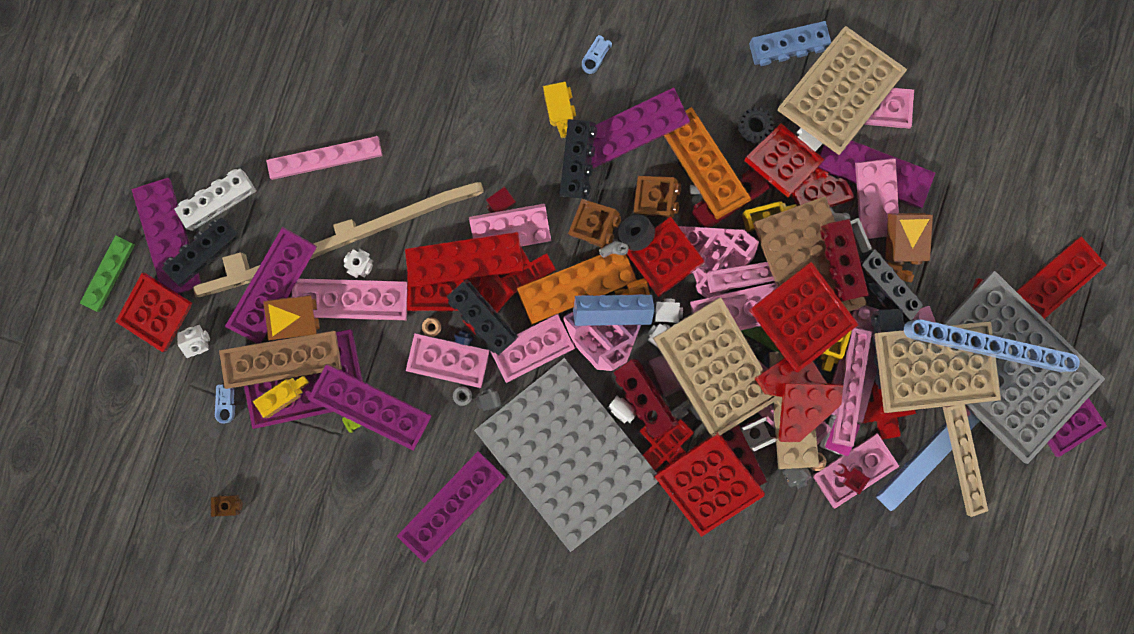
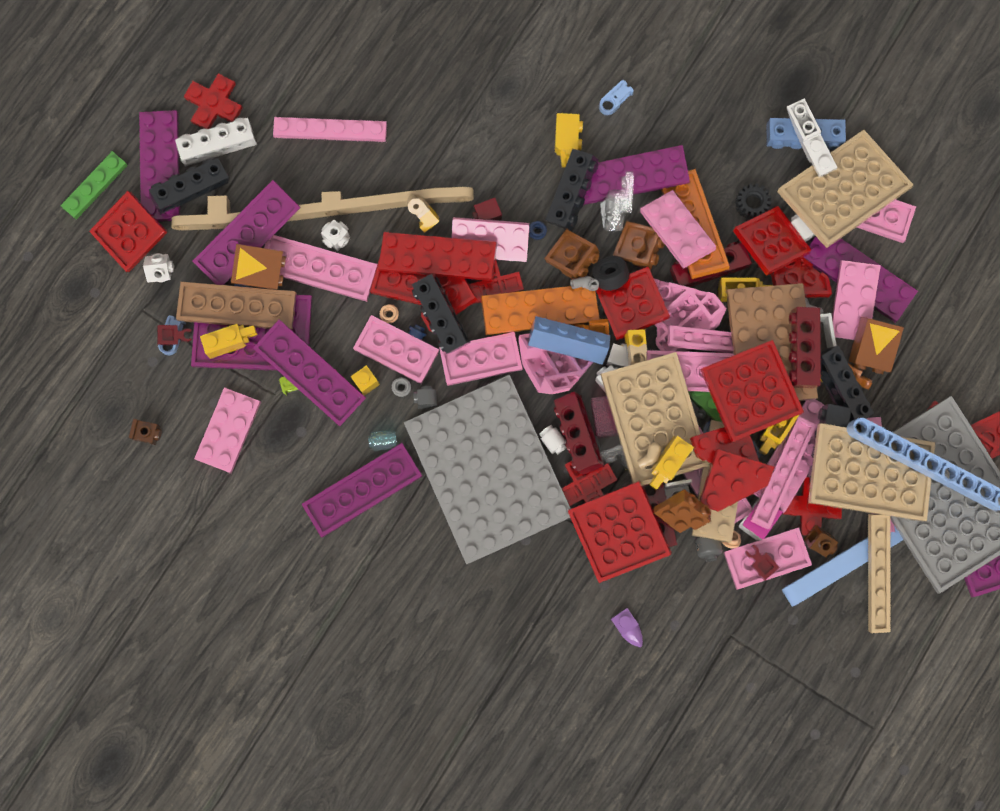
camera: 15 degrees right, 5 degrees down
none -> dark red plate [157,325,191,345]
none -> red plate [184,74,243,129]
none -> bright pink plate [194,388,261,474]
none -> yellow brick [351,365,379,396]
none -> clear light blue brick [368,430,397,451]
none -> leg [407,193,439,233]
none -> dark blue plate [529,221,547,240]
none -> clear plate [600,171,634,231]
none -> medium lavender plate [611,608,642,647]
none -> leg [625,330,647,366]
none -> tan arm [637,442,661,469]
none -> bright pink plate [640,190,716,269]
none -> yellow hinge [649,436,694,489]
none -> dark orange plate [654,489,711,533]
none -> white slope [787,99,837,177]
none -> reddish brown brick [804,524,838,557]

